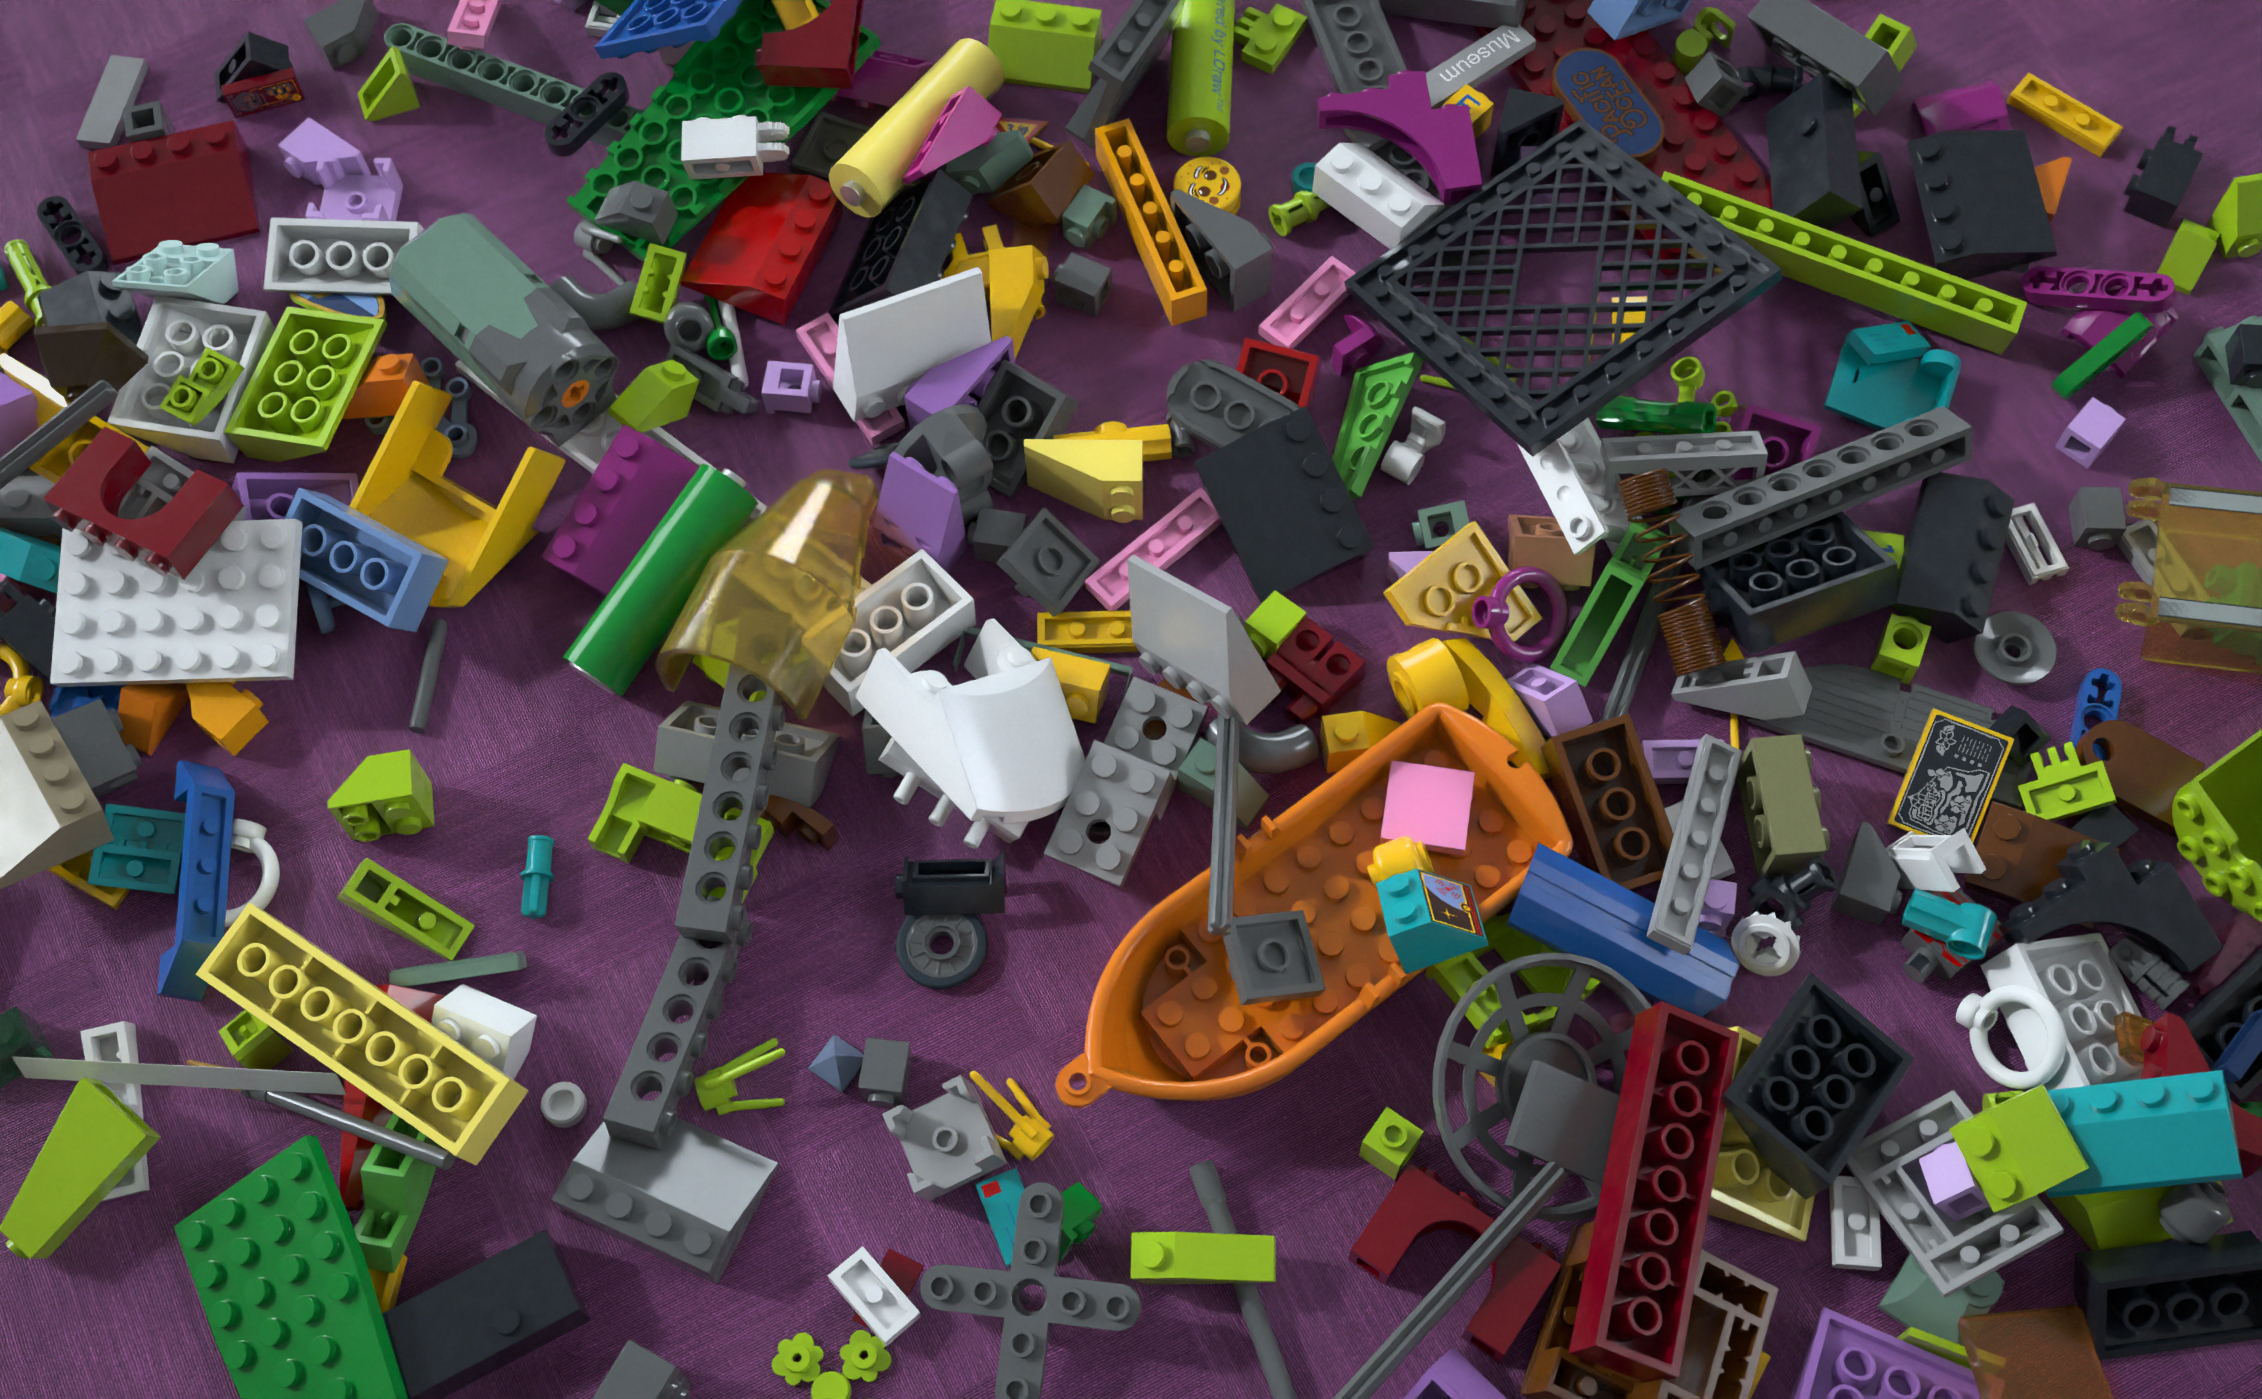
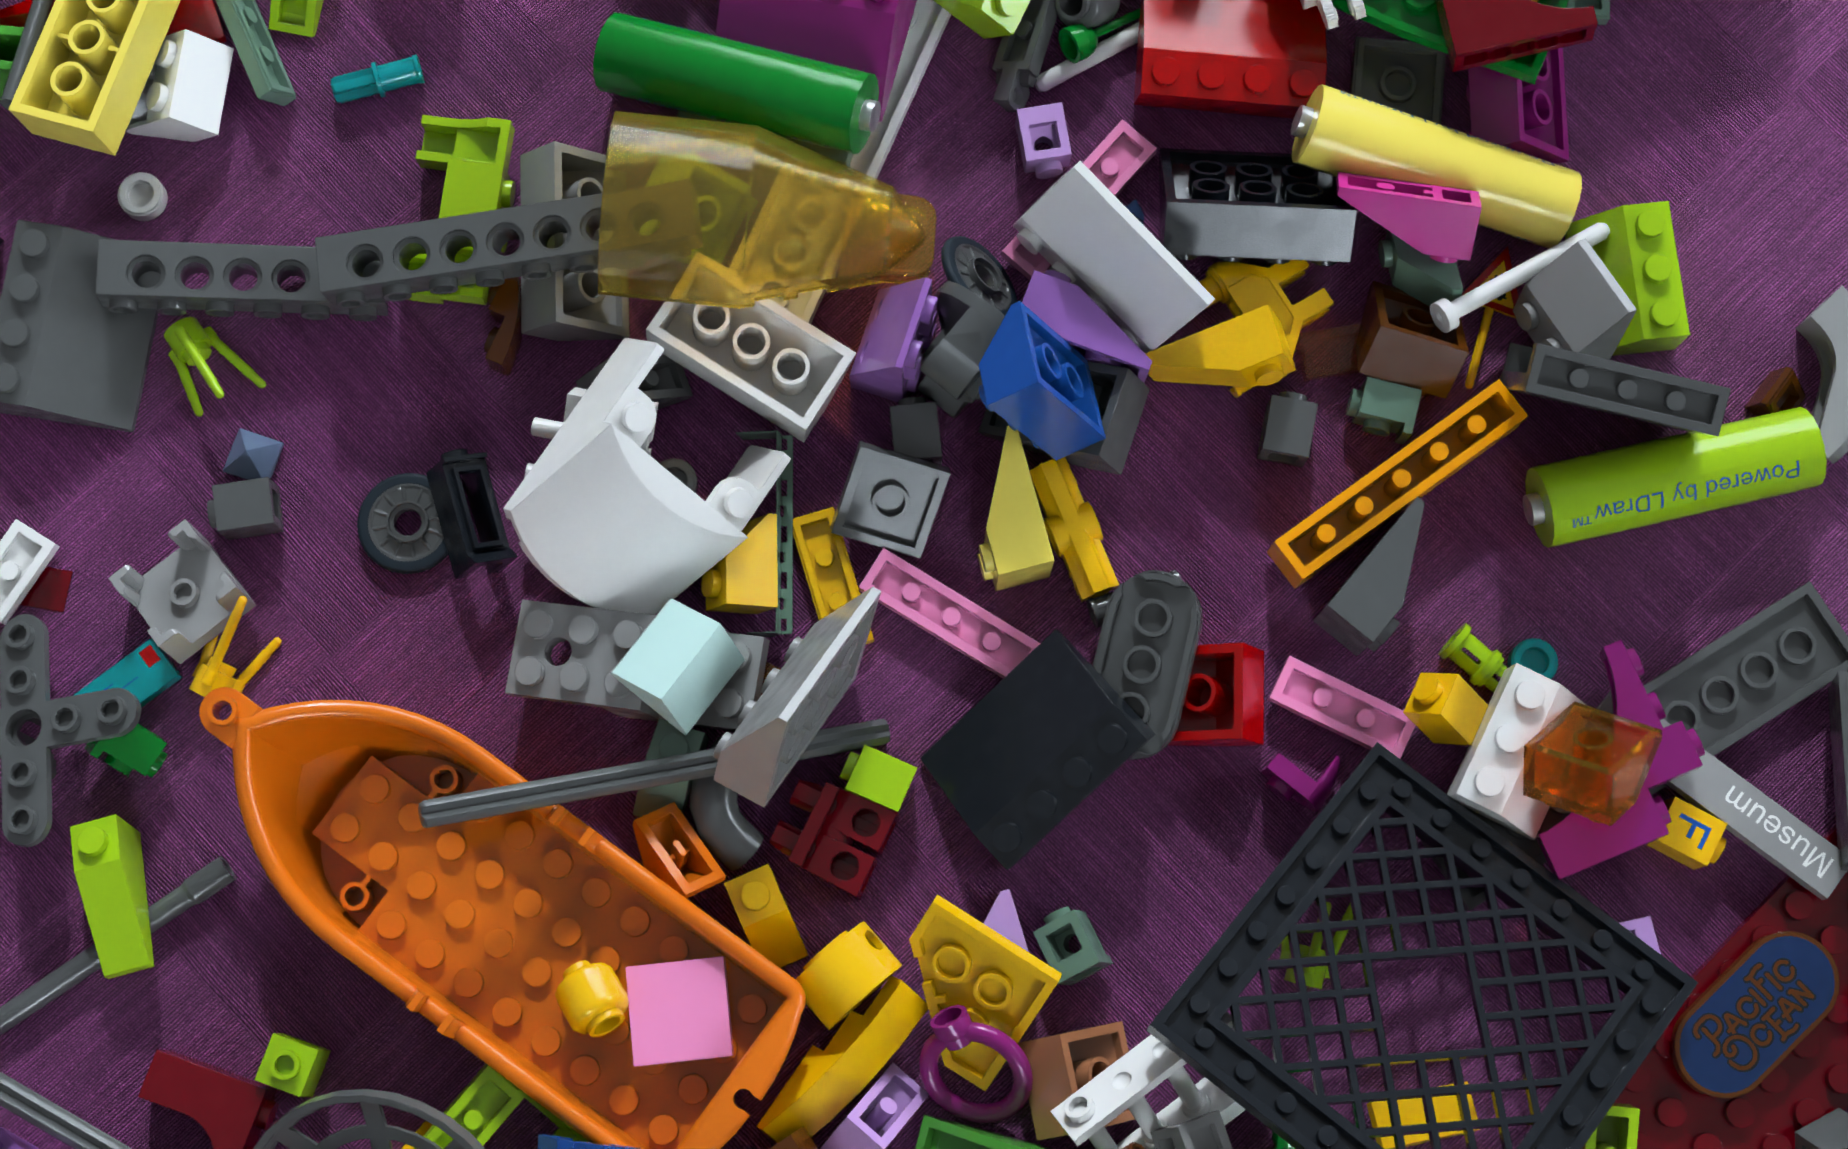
camera: 70 degrees right, 15 degrees up
yellow head [1173,157,1241,215] -> none
dark grey hinge [1223,910,1326,1006] -> none
lime hinge [1233,3,1308,74] -> none
bright green wing [1332,352,1424,500] -> none
teal slope [1376,869,1489,974] -> none
white leg [1381,406,1446,485] -> none
black slope [1490,88,1565,178] -> none
none -> light aqua slope [610,598,745,735]
none -> orange slope [632,802,726,898]
none -> blue slope [978,301,1106,461]
none -> yellow brick [1403,672,1488,746]
none -> white bar [1430,223,1610,333]
none -> light grey slope [1513,238,1637,360]
none -> clear orange slope [1523,701,1662,826]

